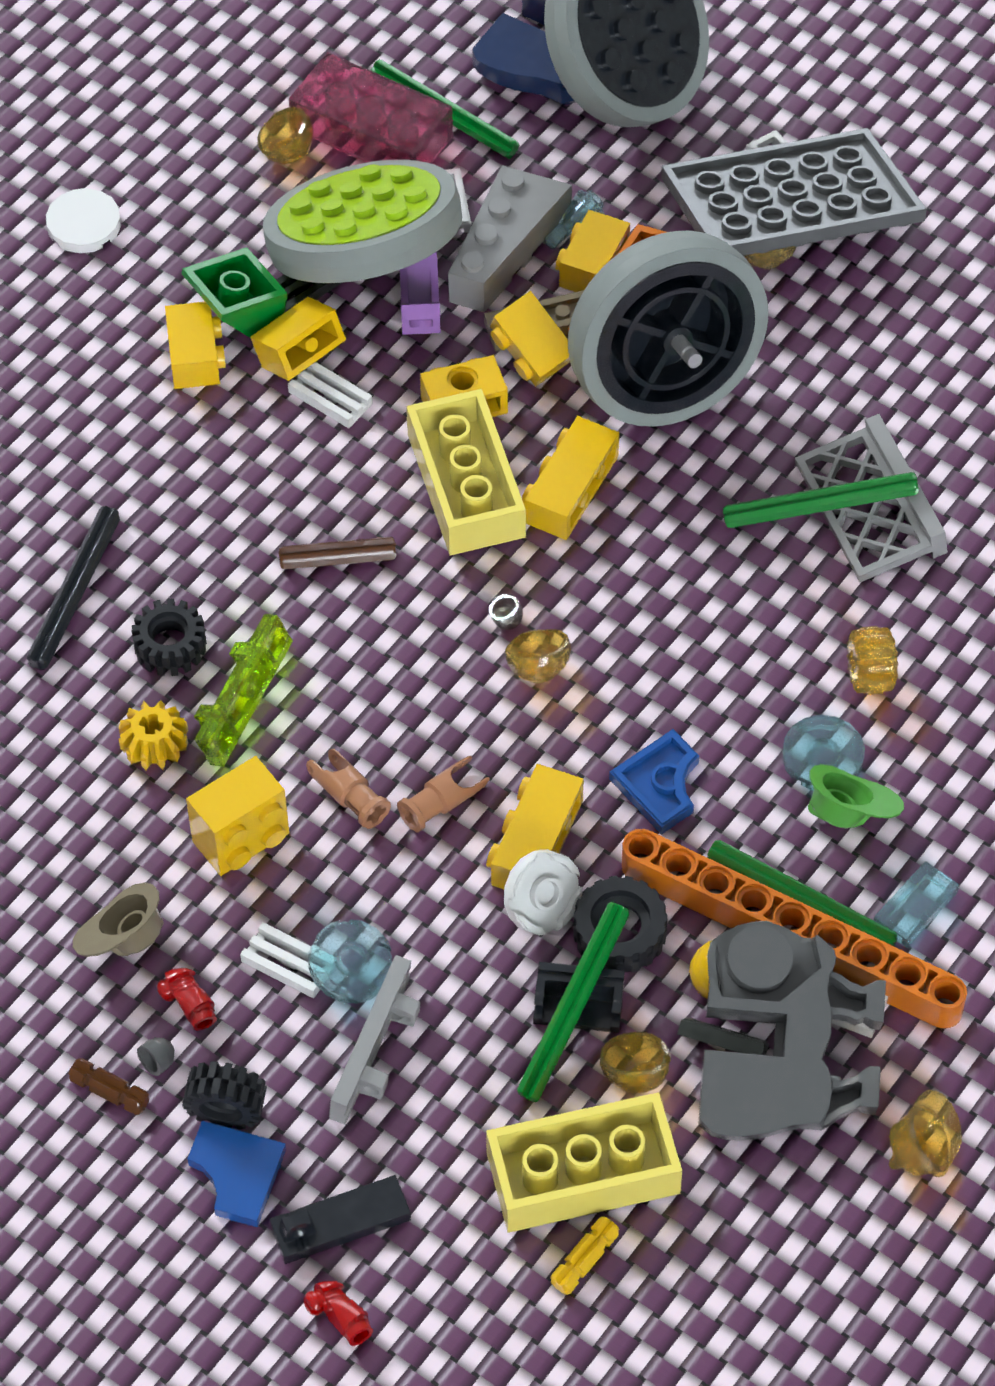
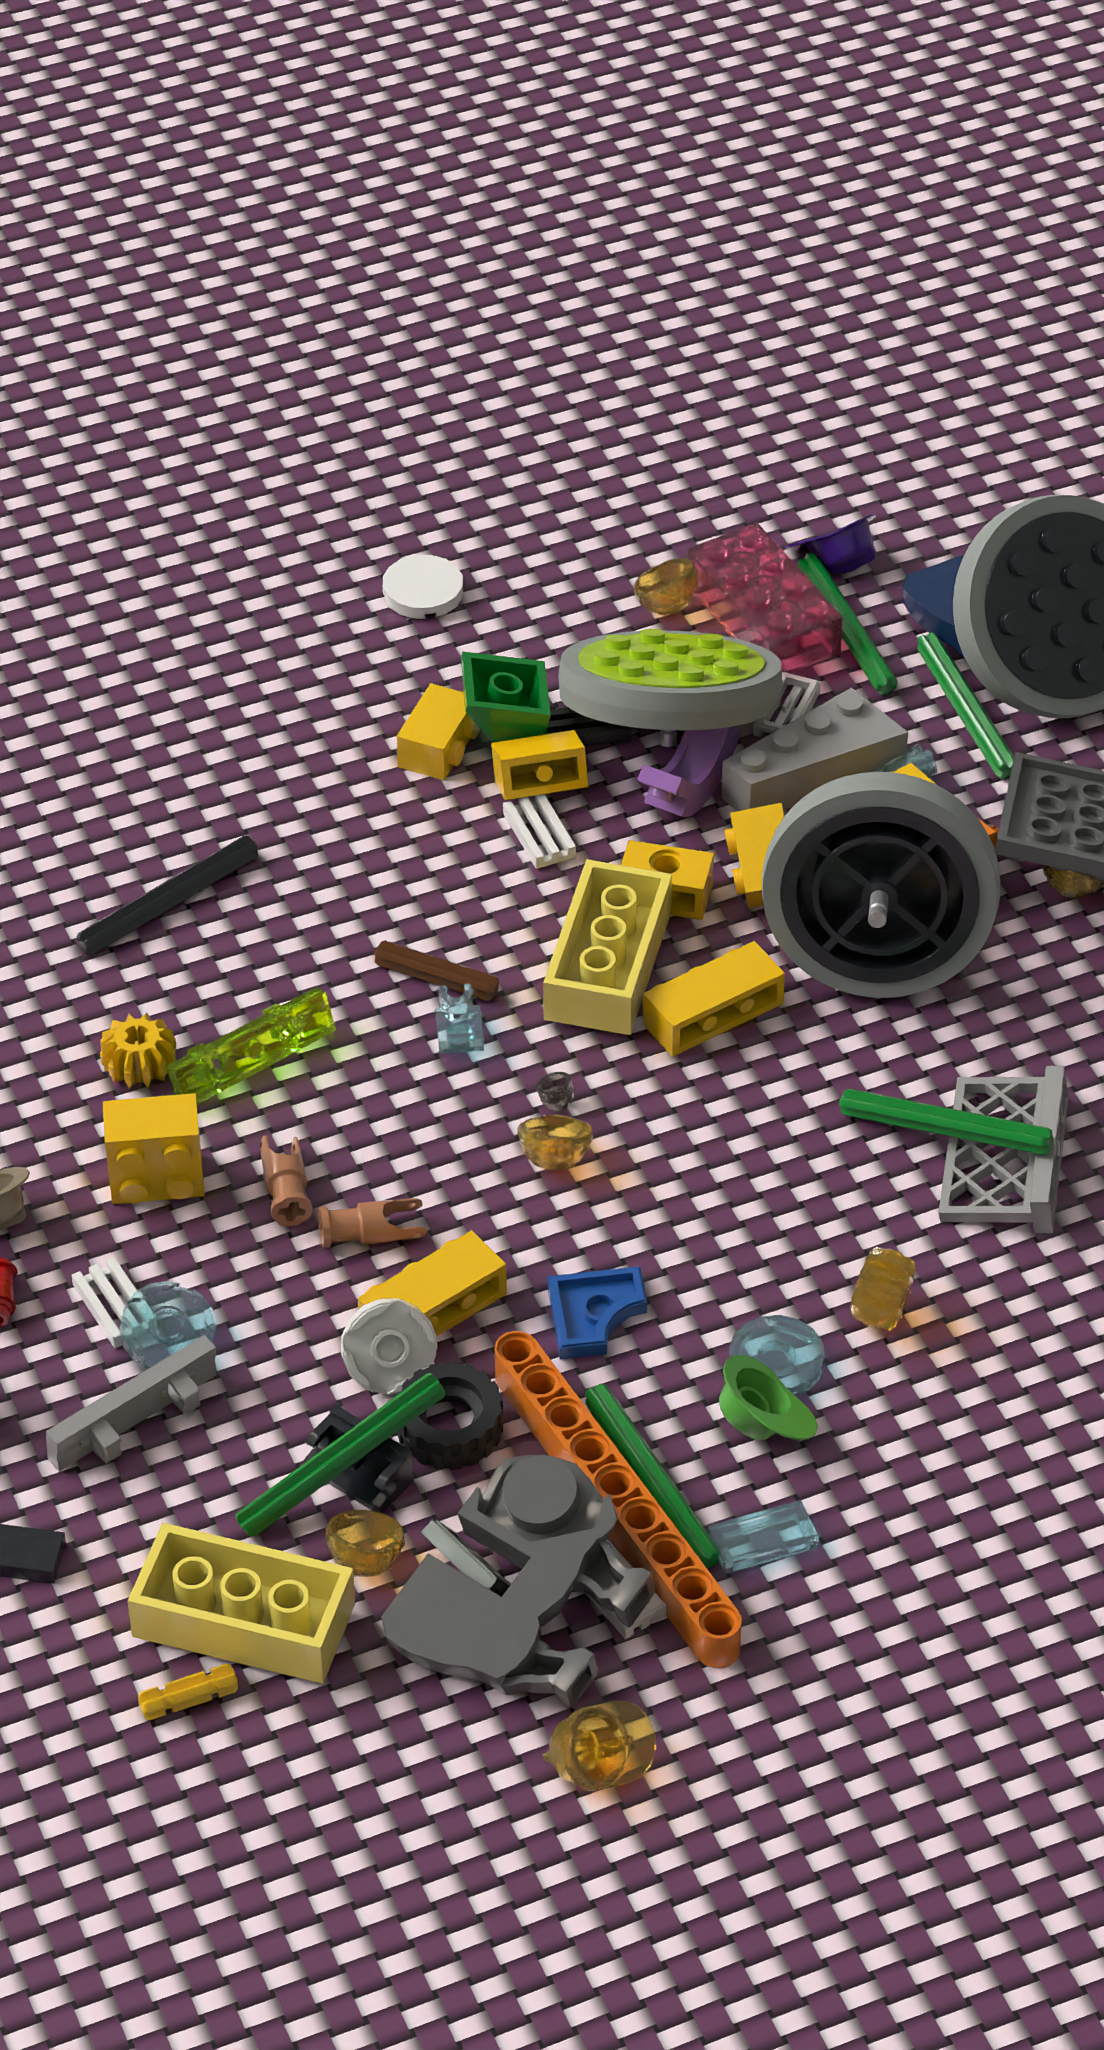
camera: 30 degrees right, 10 degrees down
black tyre [131,598,207,676] -> none
none -> clear light blue plate [435,984,484,1054]
none -> dark purple piece [784,514,876,574]
none -> green axle [917,632,1014,779]

